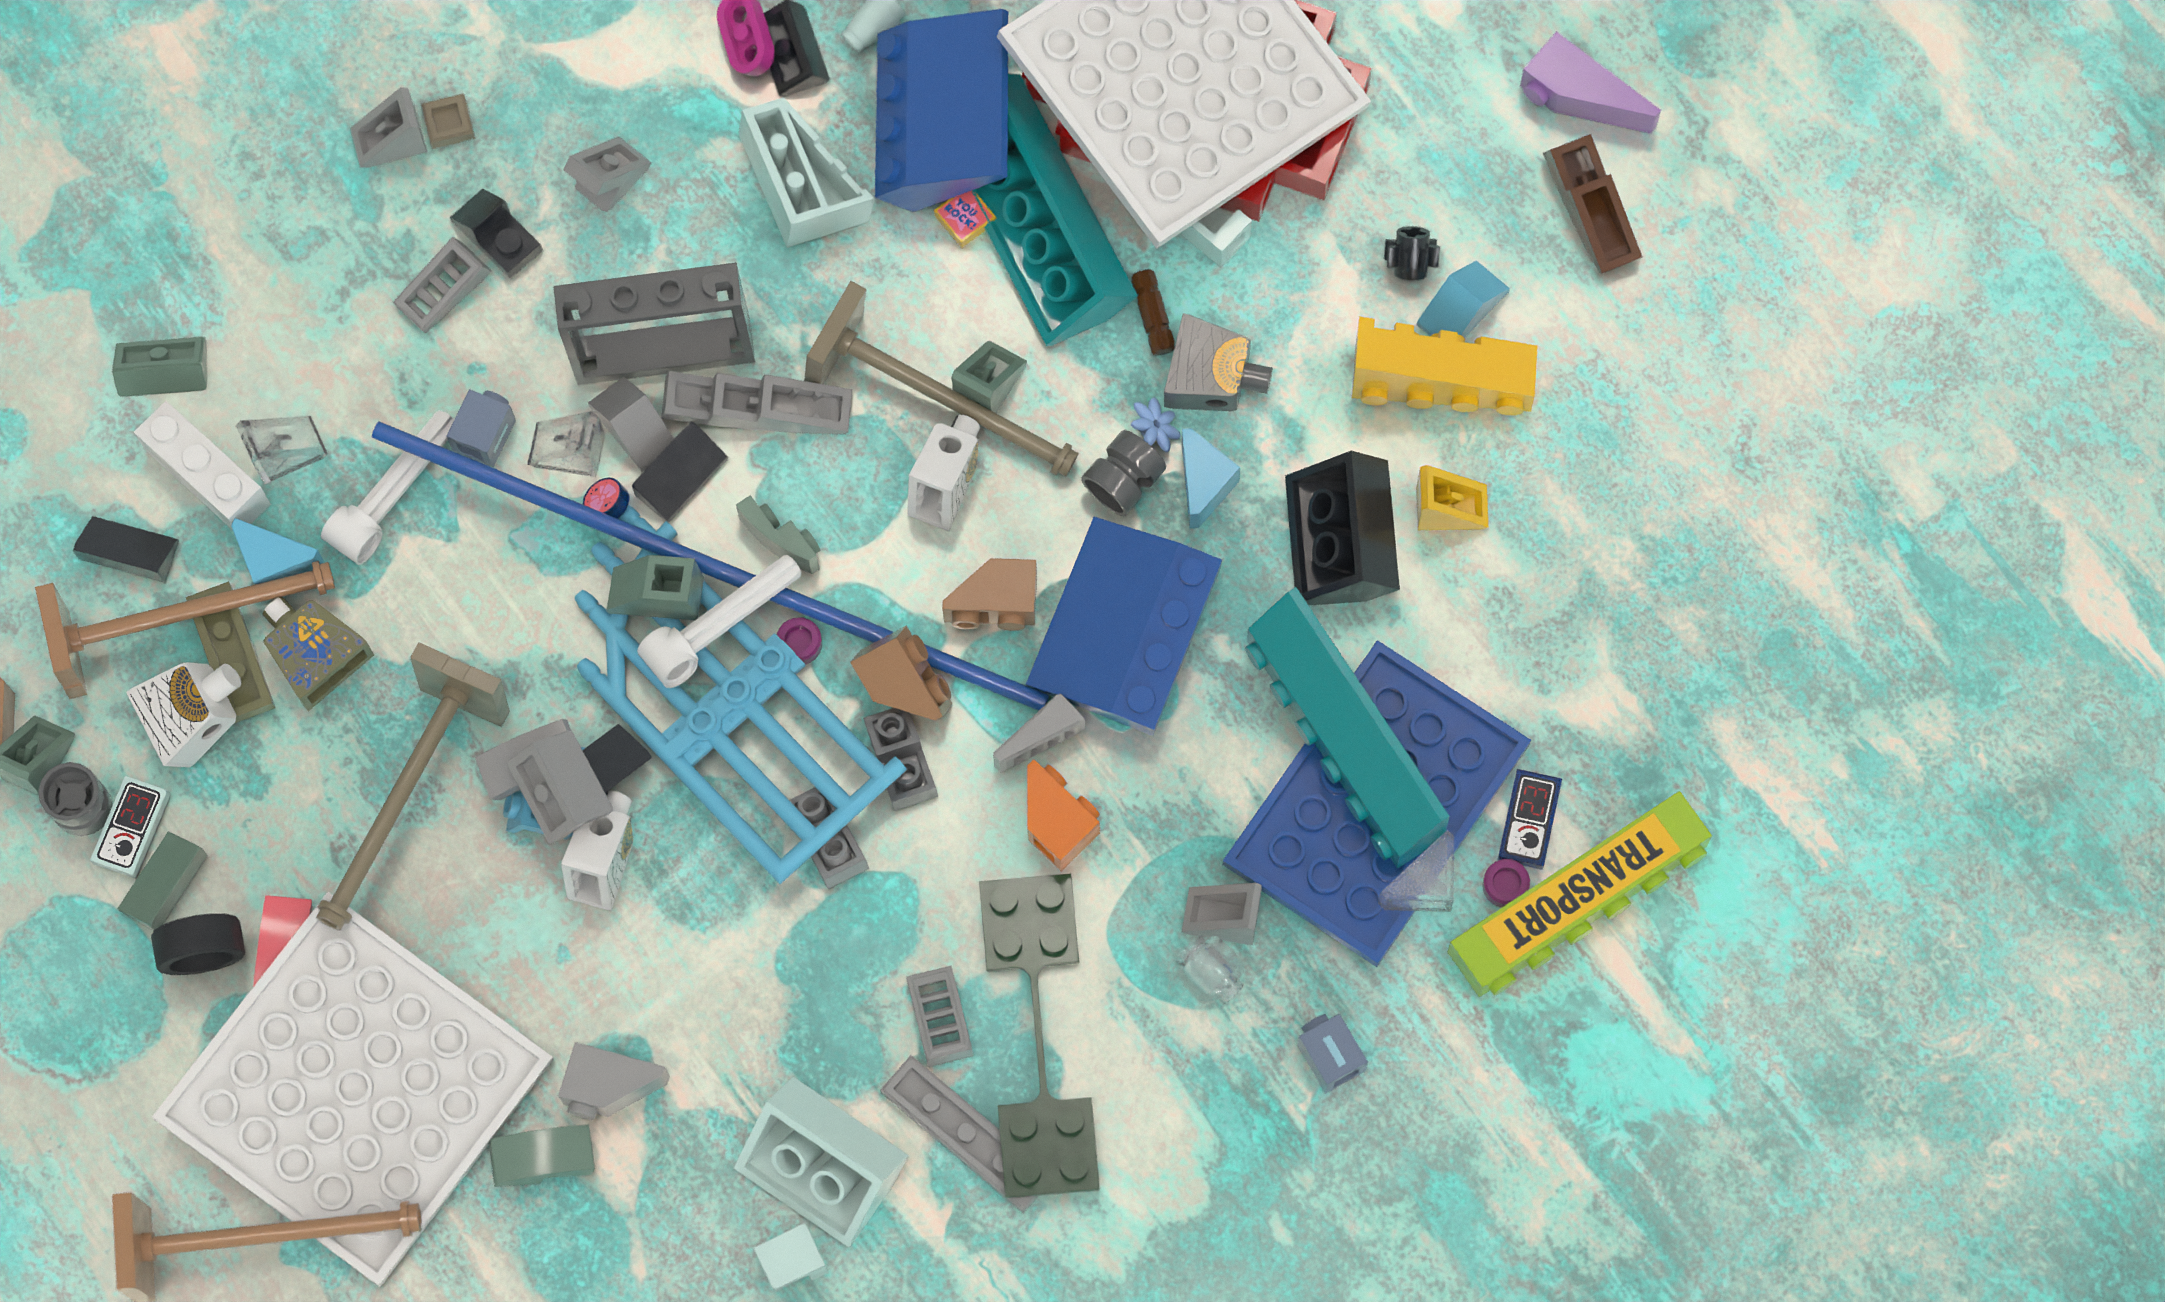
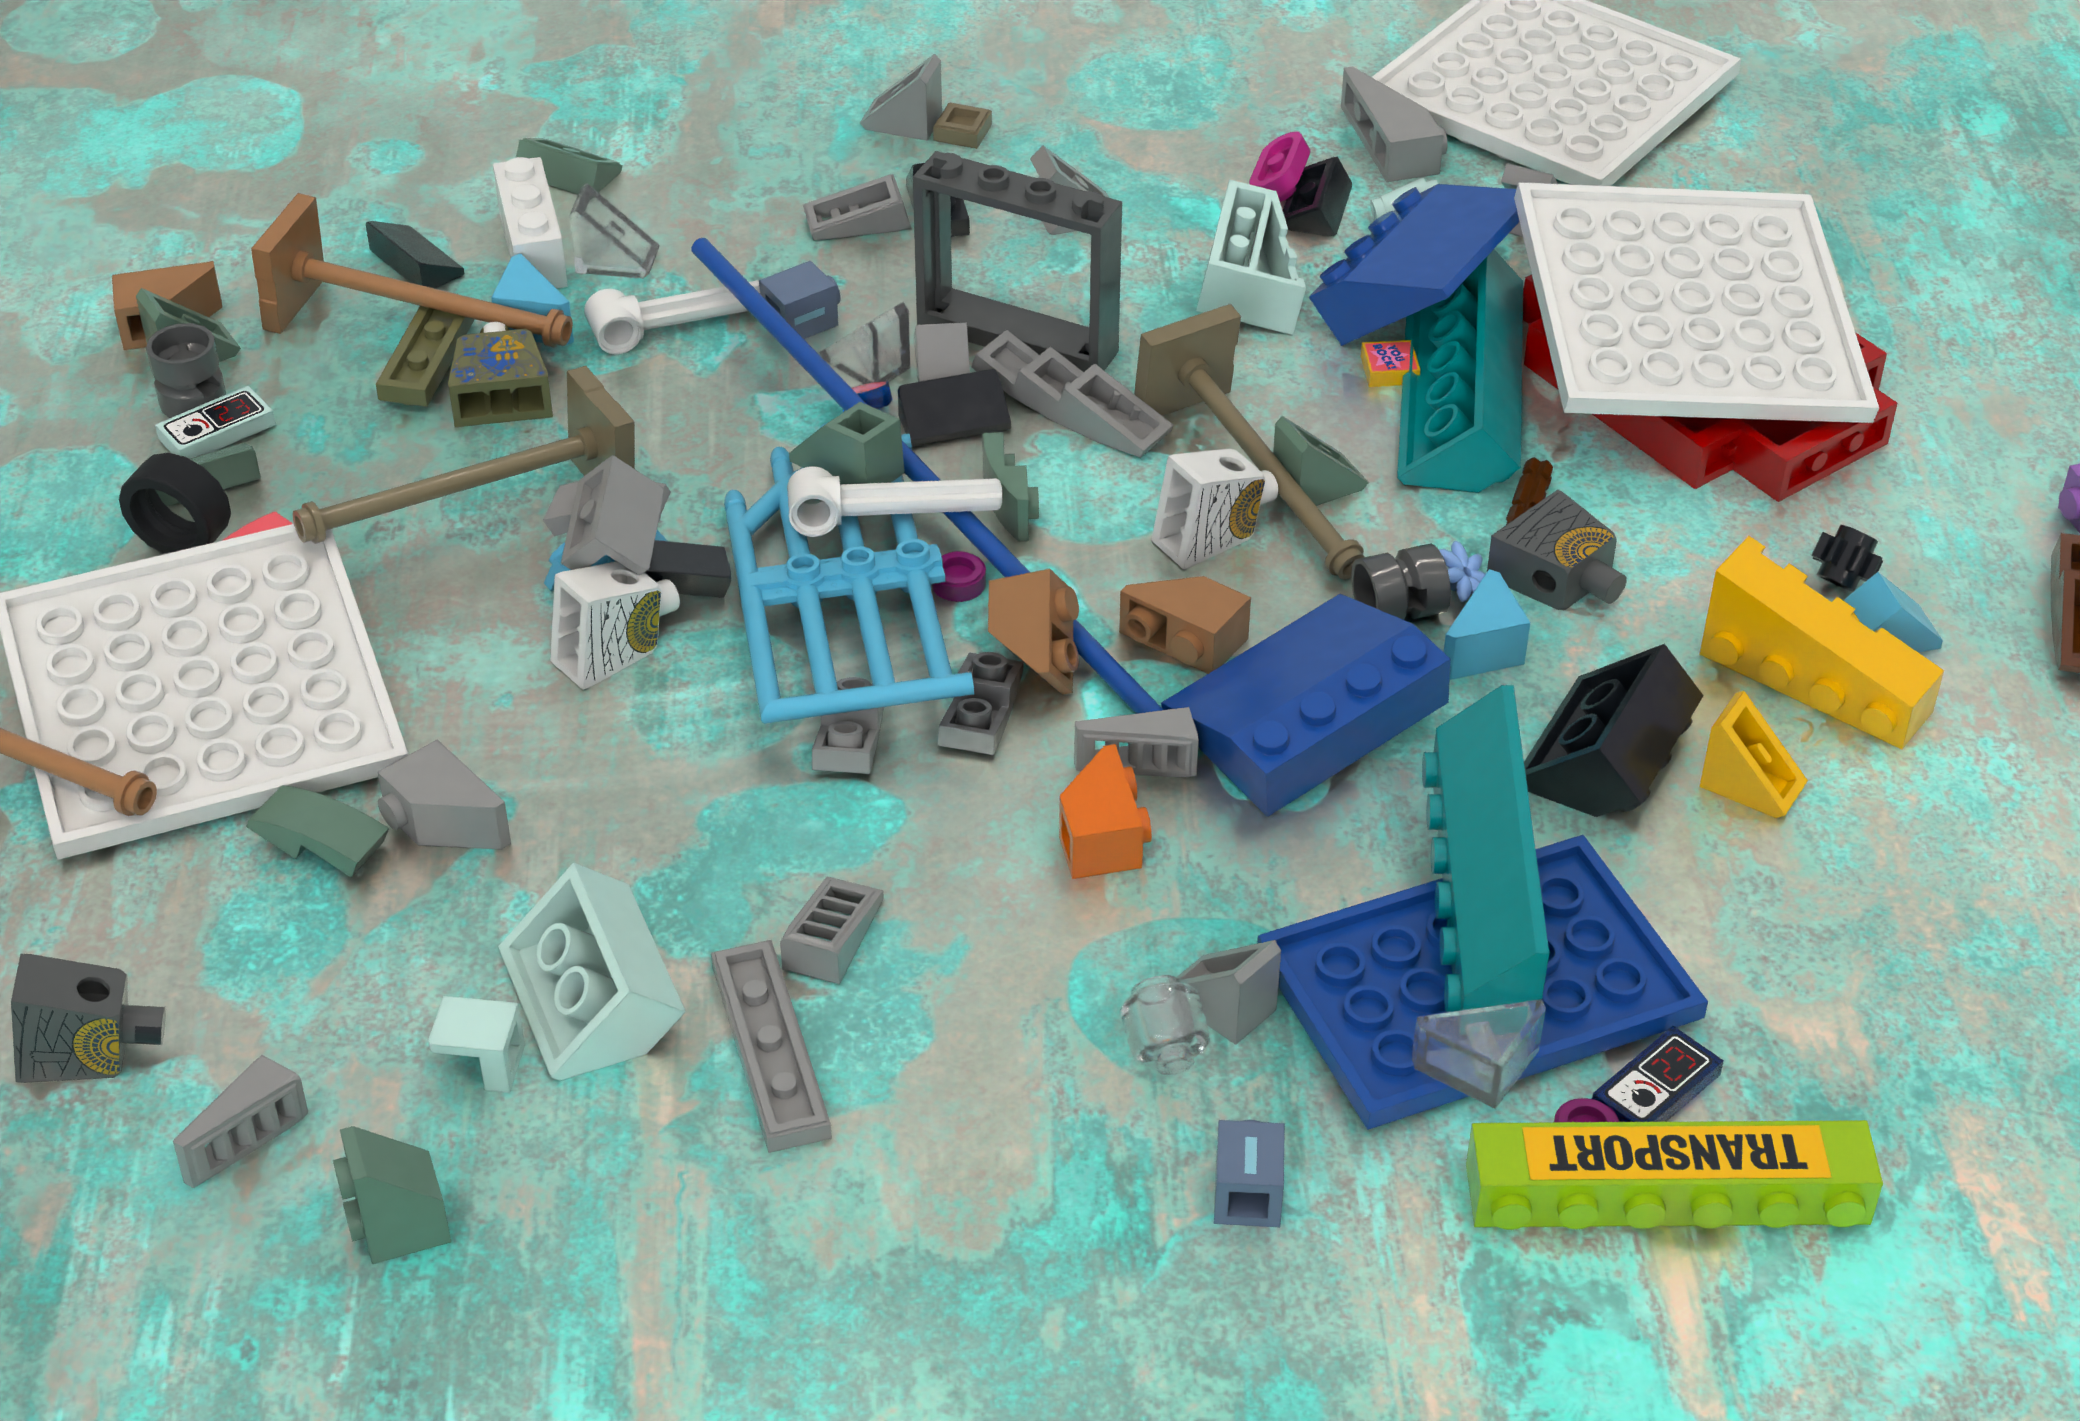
camera: 30 degrees right, 30 degrees down
white torso [126,662,241,767] -> none
hinge [979,873,1100,1199] -> none
light aqua panel [1181,207,1252,268] -> none

